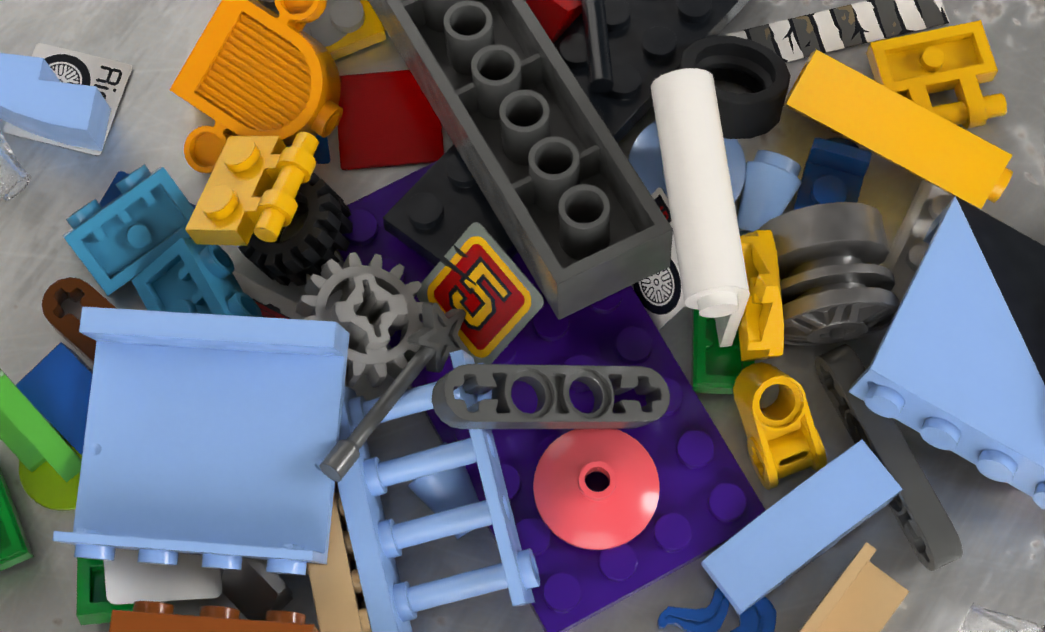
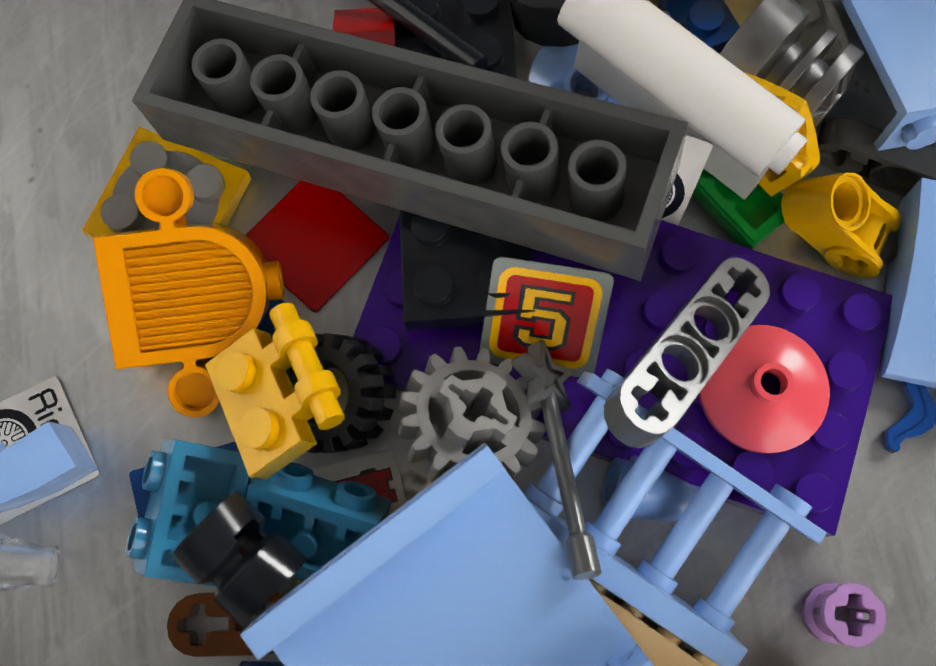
camera: 45 degrees left, 5 degrees up
none -> black wheel [171,491,308,628]

